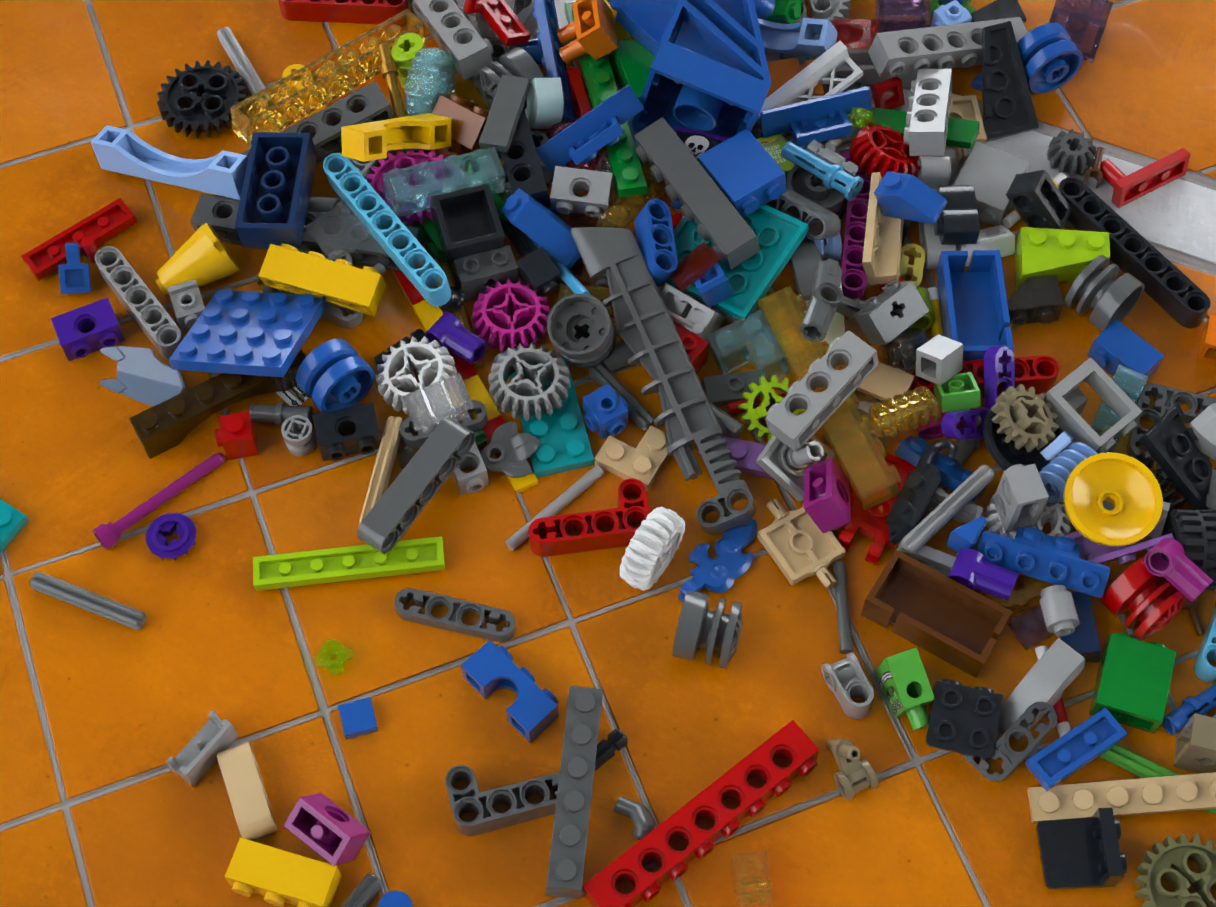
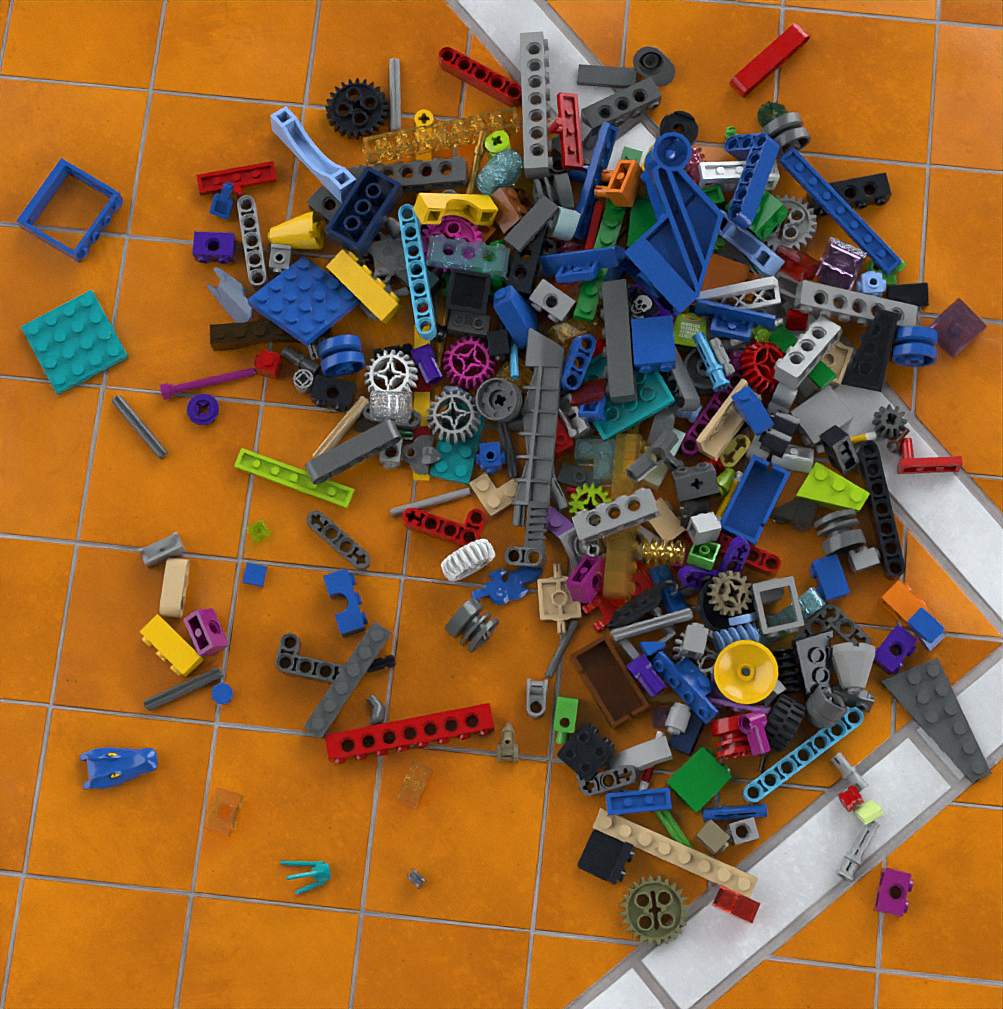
camera: 30 degrees right, 15 degrees up
none -> light grey brick [846,546,881,574]

